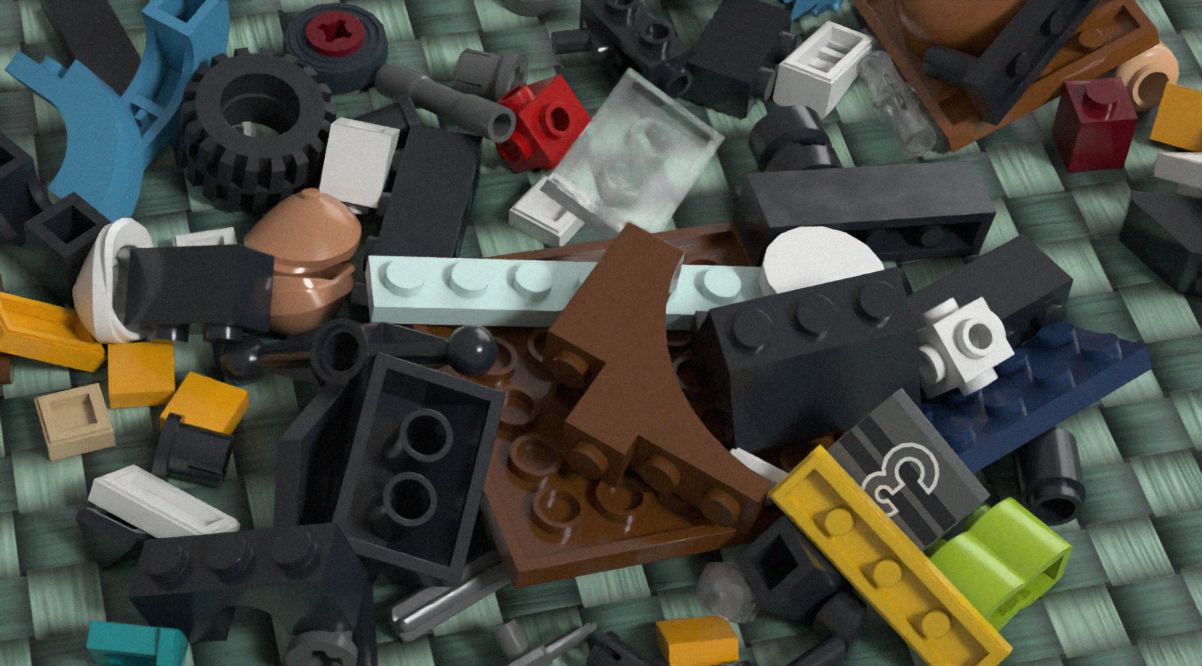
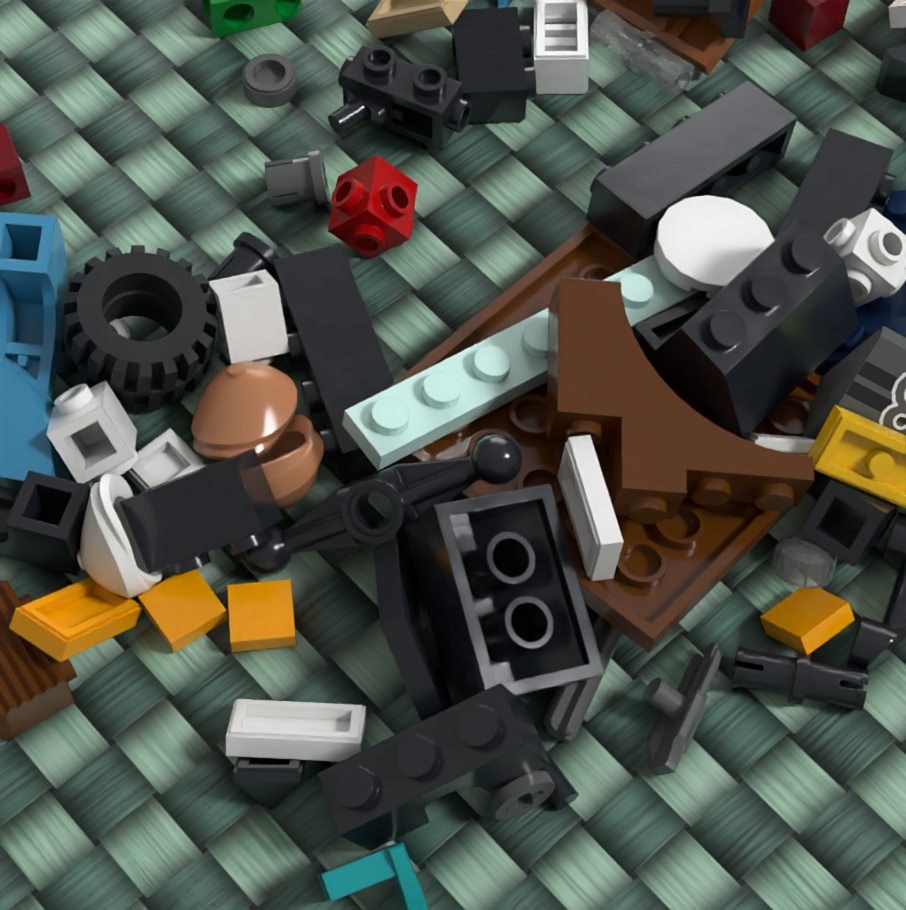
camera: 25 degrees left, 10 degrees up
tan tile [34,383,116,461] -> none
black bush [152,412,234,487] -> none
black wheel [283,3,388,94] -> none
dark grey piece [375,62,516,143] -> none
white tile [508,175,594,247] -> none
clear tile [540,68,725,239] -> none
black wheel [748,105,843,173] -> none
none -> white brick [46,380,139,484]
none -> white tile [557,435,624,581]

